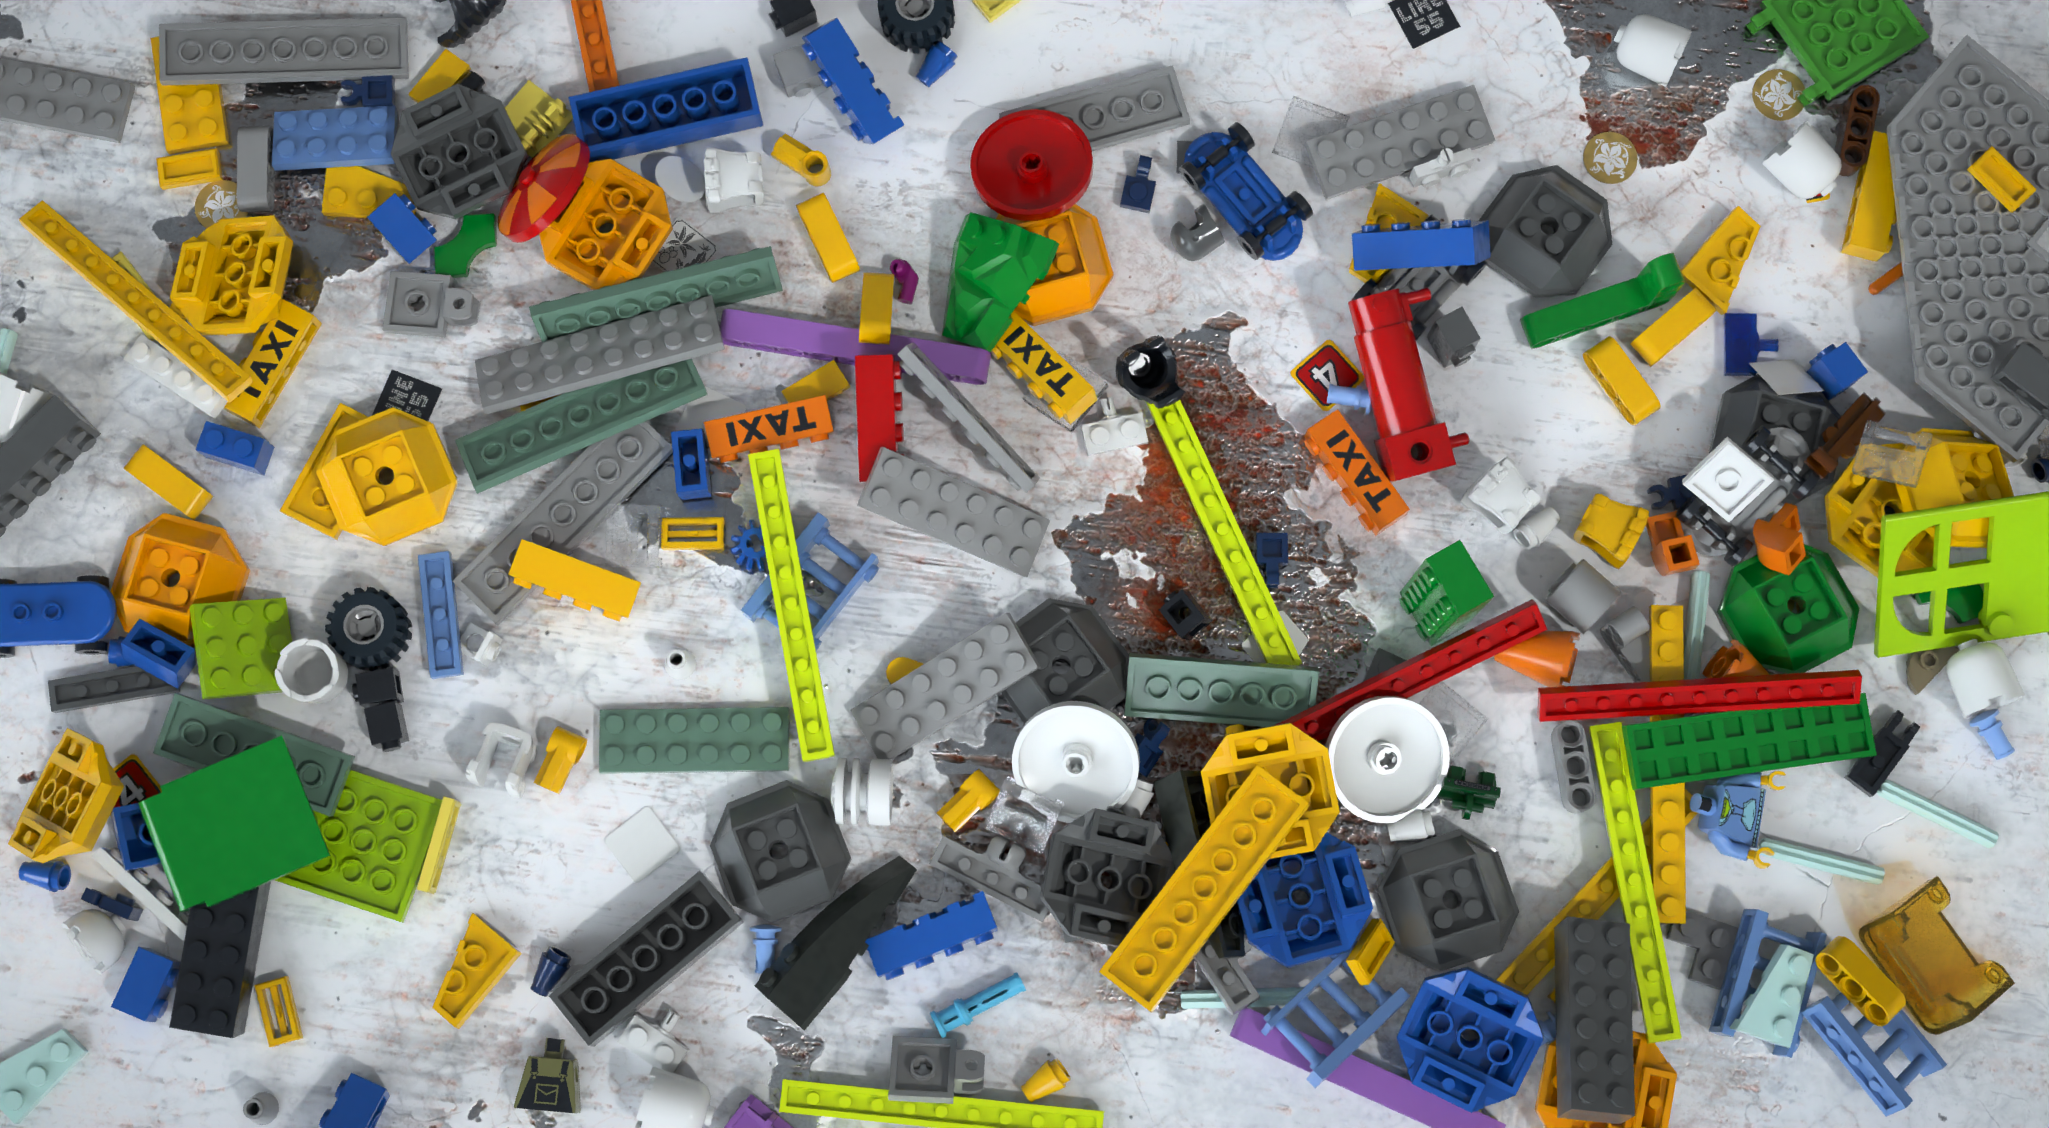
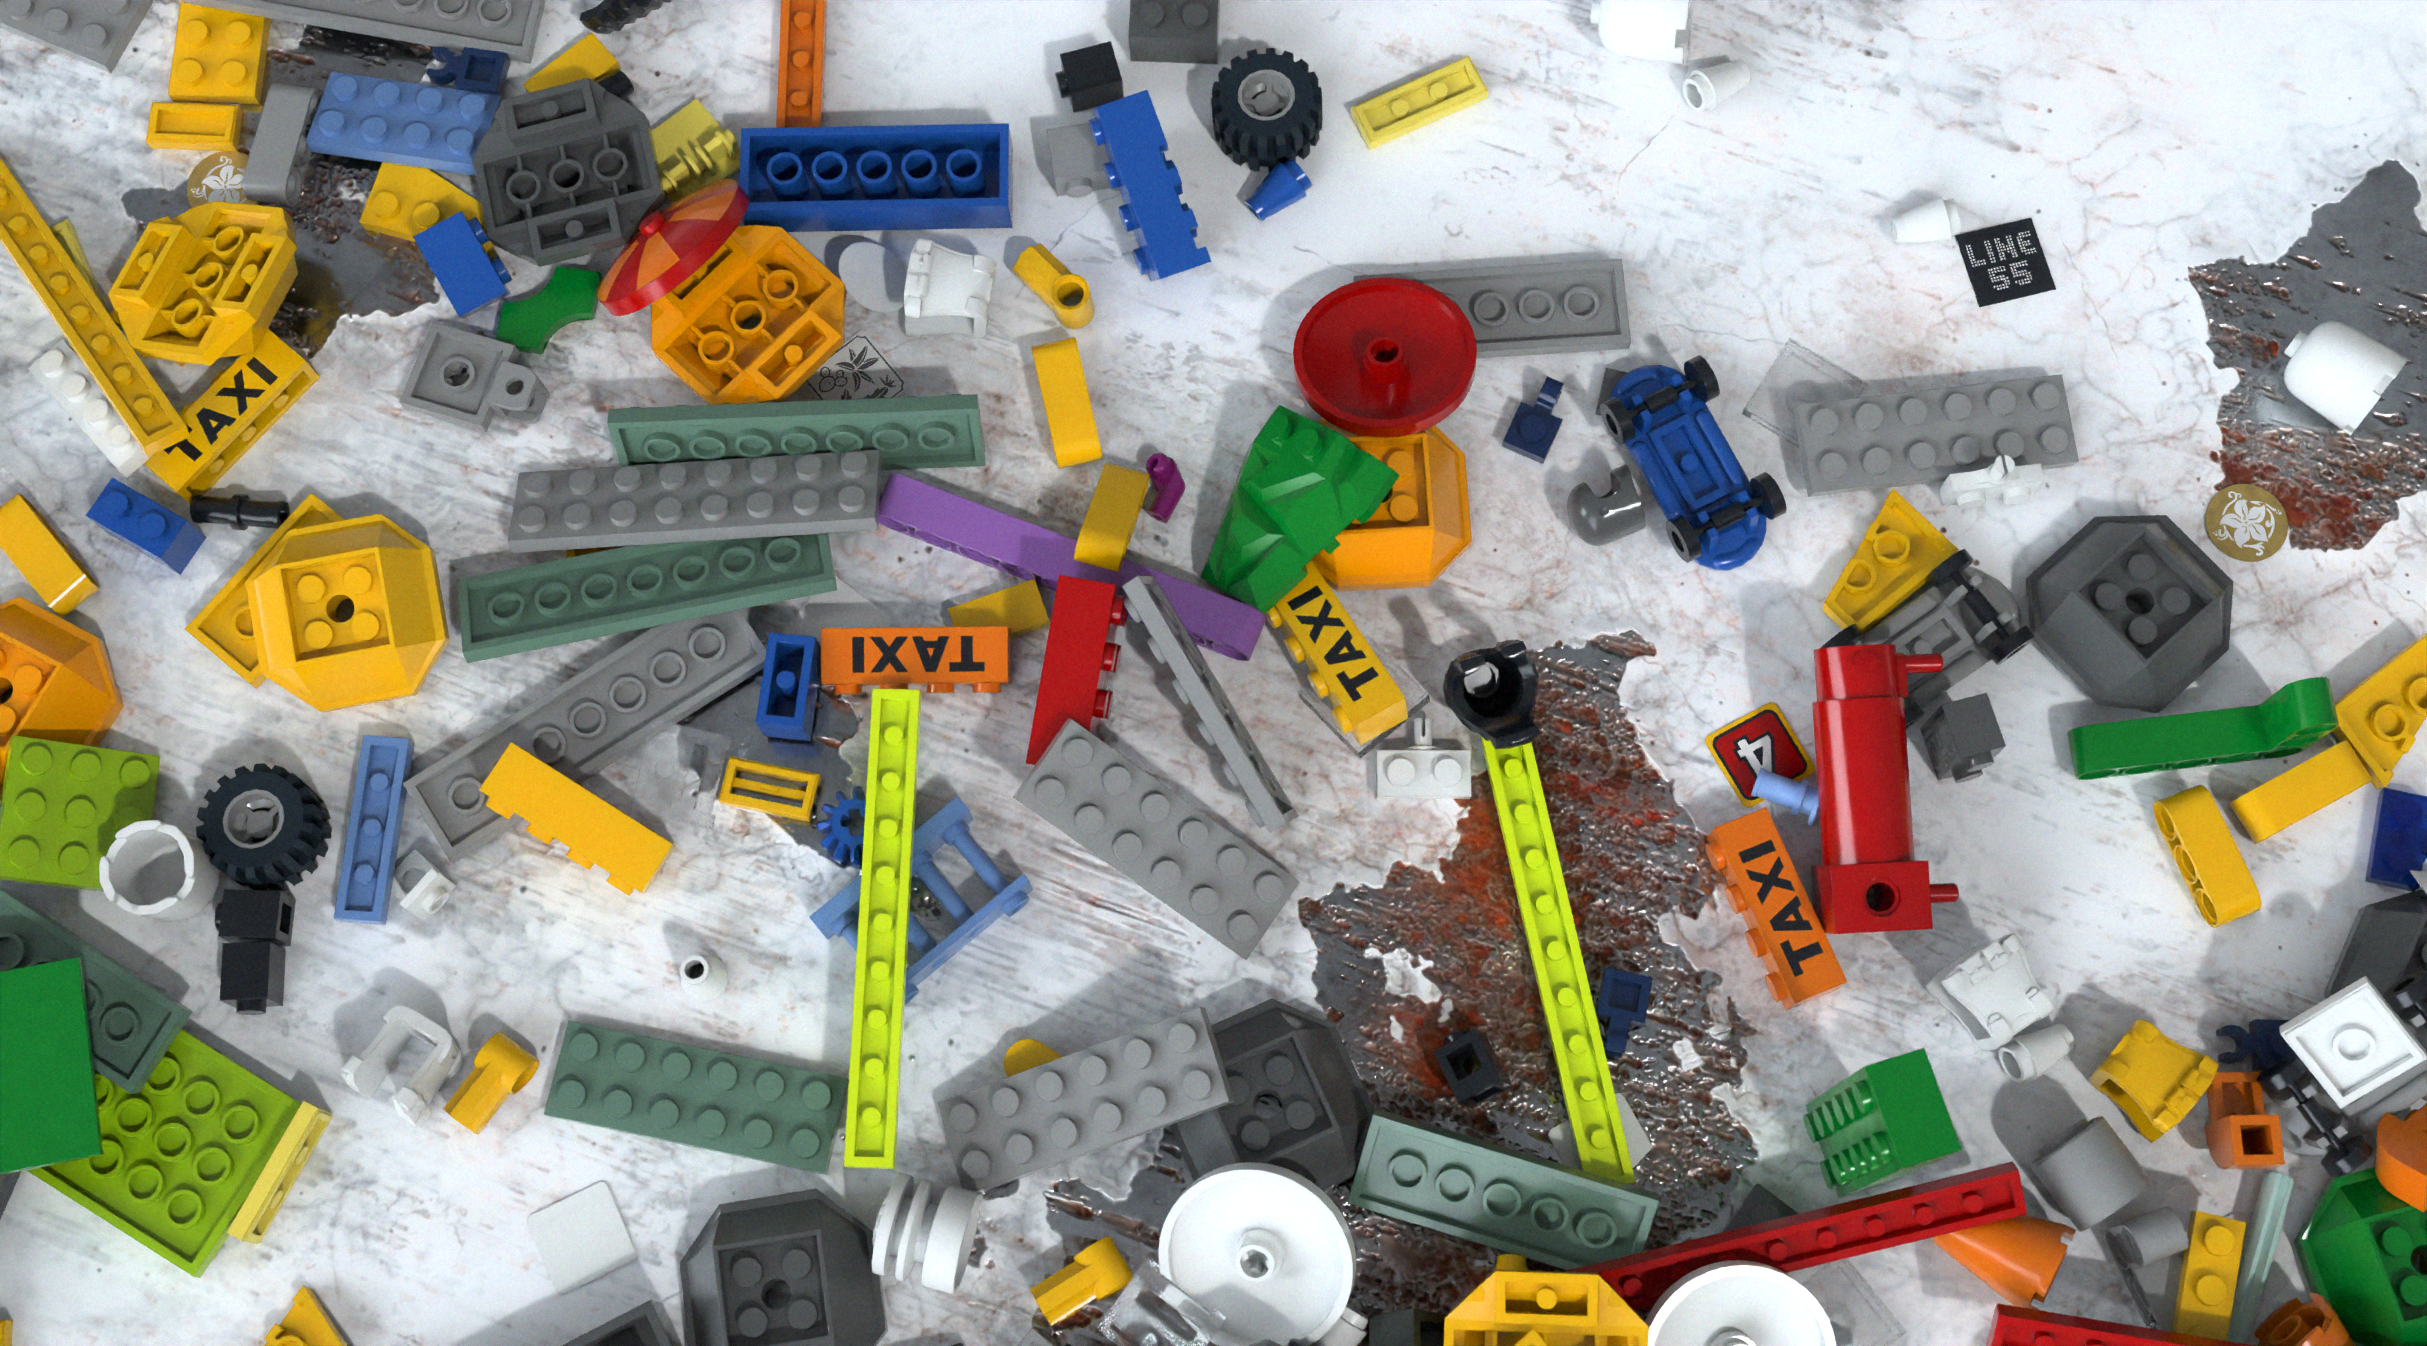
camera: 15 degrees right, 5 degrees down
black sticker [372,370,442,421] -> none
dark blue plate [1135,718,1170,778] -> none
blue wedge [1352,219,1491,271] -> none
none -> black pin [190,494,290,530]

